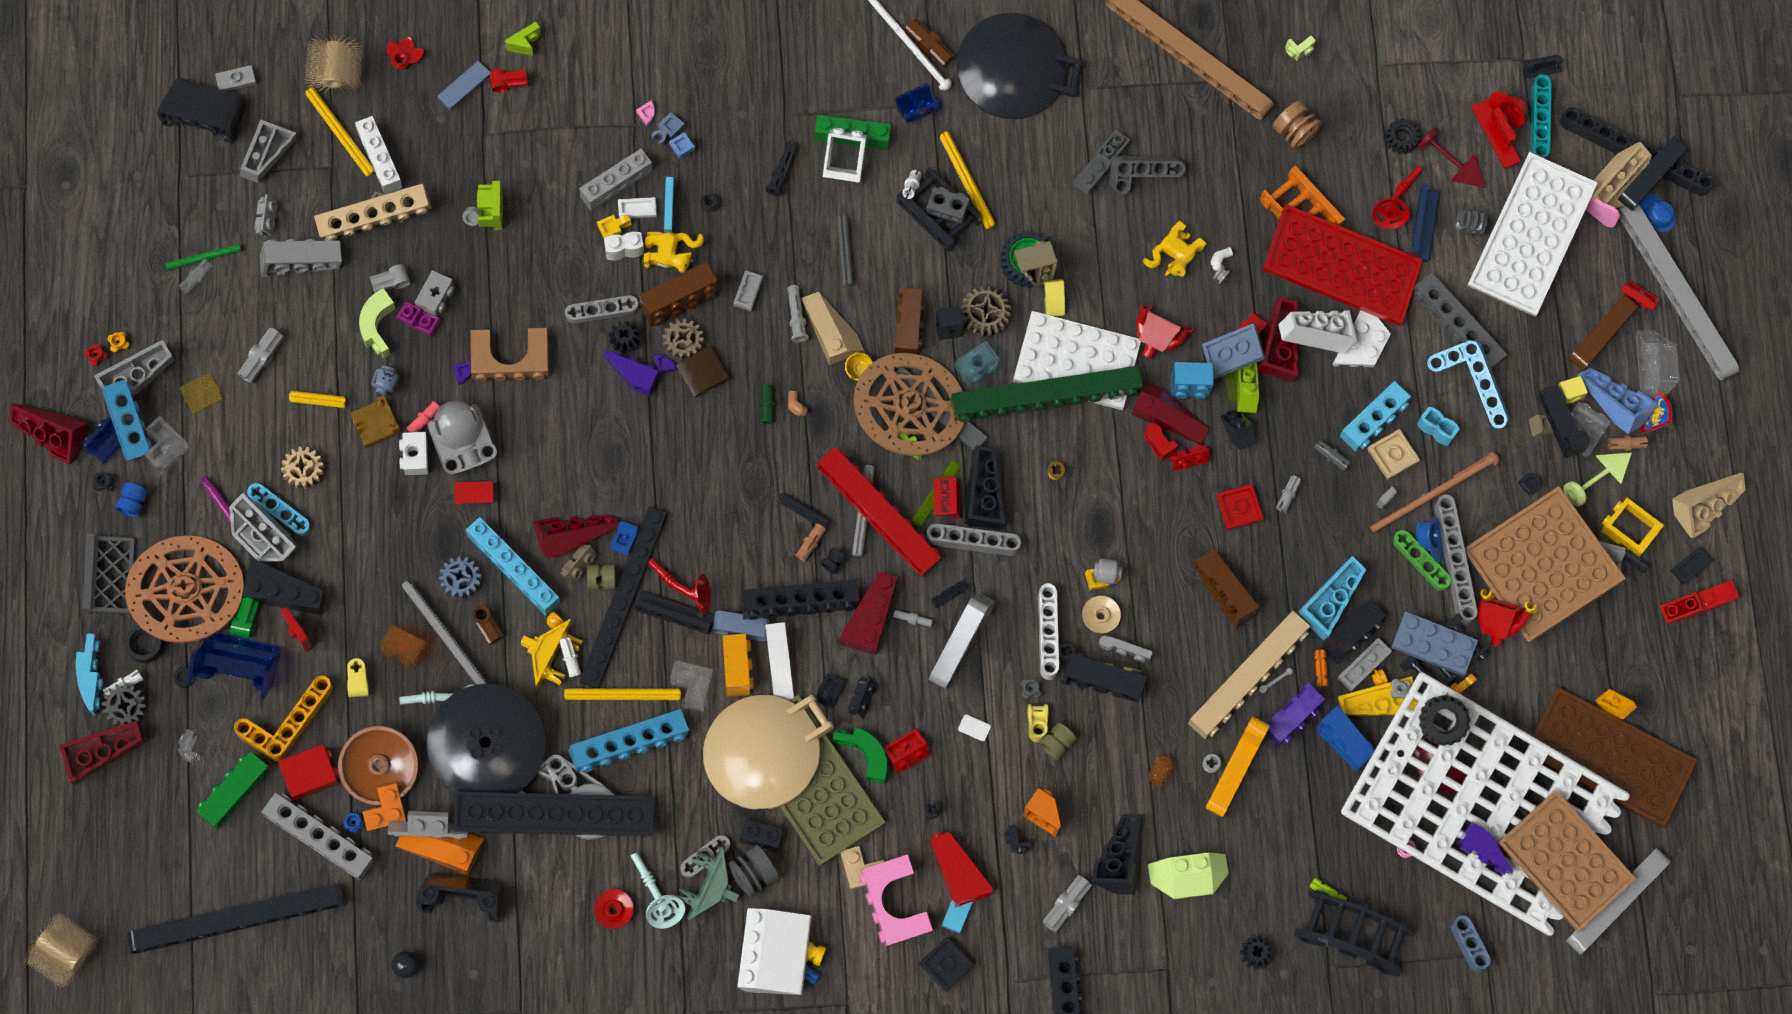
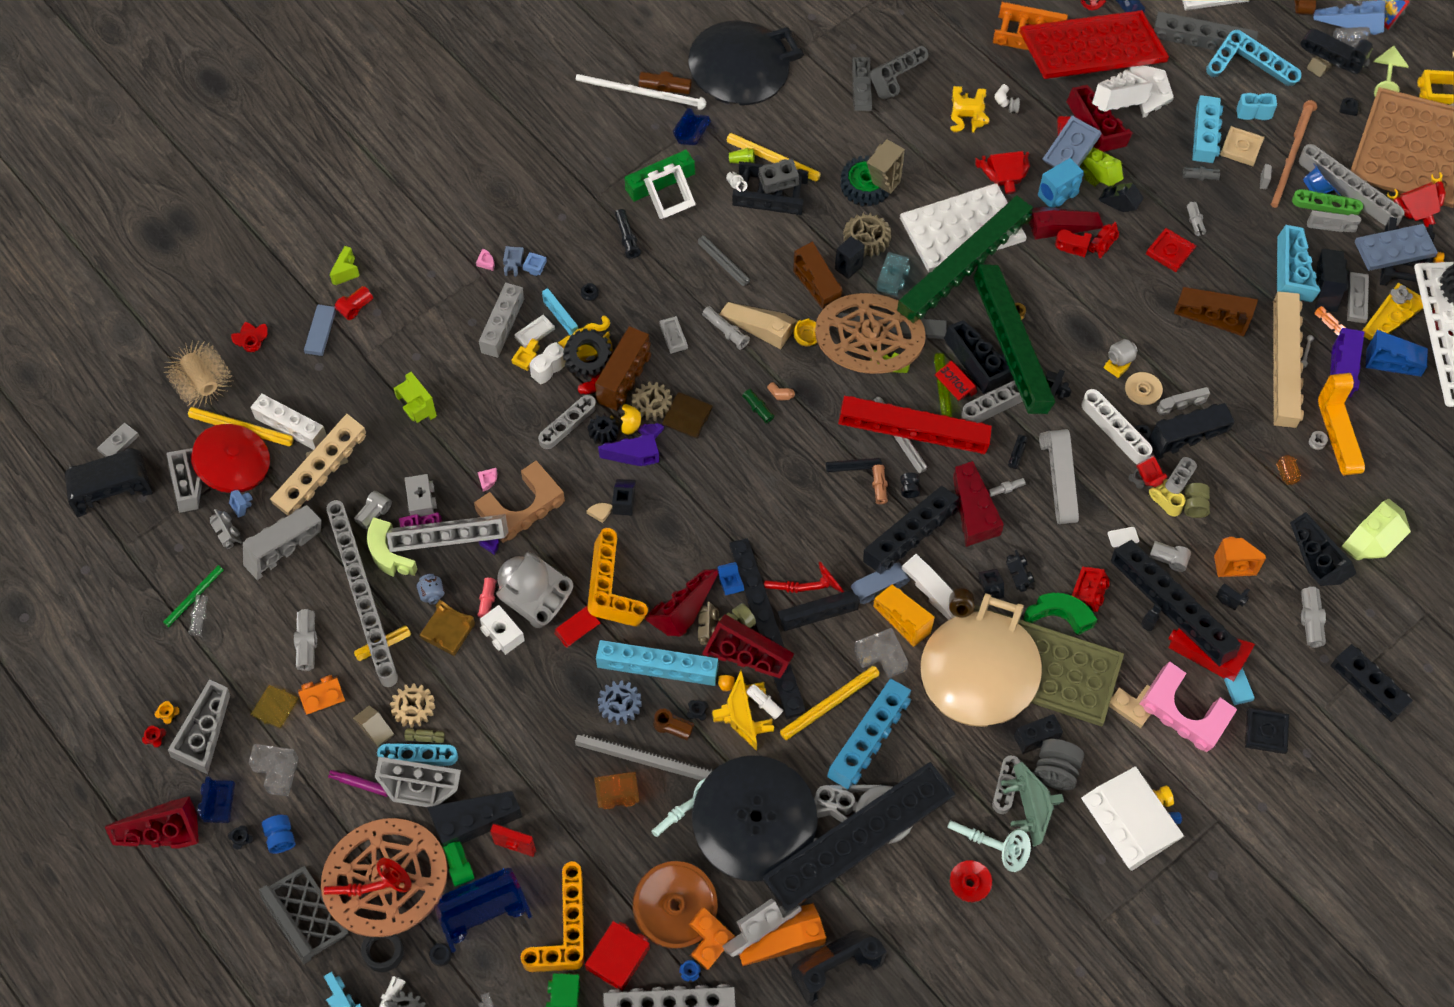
camera: 30 degrees left, 10 degrees down
dark azure brick [101,380,152,460] -> none
light yellow piece [347,658,369,698] -> none
light grey tile [462,207,482,226] -> none
light yellow slope [1044,279,1065,316] -> none
light orange plate [1372,669,1388,686] -> none
light yellow brick [1558,376,1588,404] -> none
medium nougat pin [1607,436,1648,451] -> none
none -> red dish [191,424,270,493]
none -> medium blue tile [229,490,253,517]
none -> orange bracket [298,675,345,715]
none -> red dish [323,858,412,896]
none -> light grey beam [327,500,398,687]
none -> dark tan slope [353,706,394,748]
none -> light grey brick [386,514,509,552]
none -> olive axle [404,728,445,743]
none -> bright pink tile [478,468,497,491]
none -> black tyre [563,329,612,379]
none -> red arm [578,375,600,395]
none -> tan tile [587,503,613,523]
none -> light orange beam [588,528,648,626]
none -> black slope [612,479,636,516]
none -> yellow hair [621,404,641,435]
none -> black plate [687,700,708,721]
none -> dark red wedge [702,614,794,678]
none -> lime cone [729,147,755,164]
none -> dark brown head [949,588,975,618]
none -> dark green brick [973,264,1055,414]
none -> black hips [1045,369,1071,400]
none -> black brick [1110,539,1241,667]
none -> red bracket [1136,456,1167,487]
none -> light grey piece [1149,541,1191,572]
none -> light grey beam [1165,457,1197,494]
none -> light grey hinge [1307,210,1361,232]

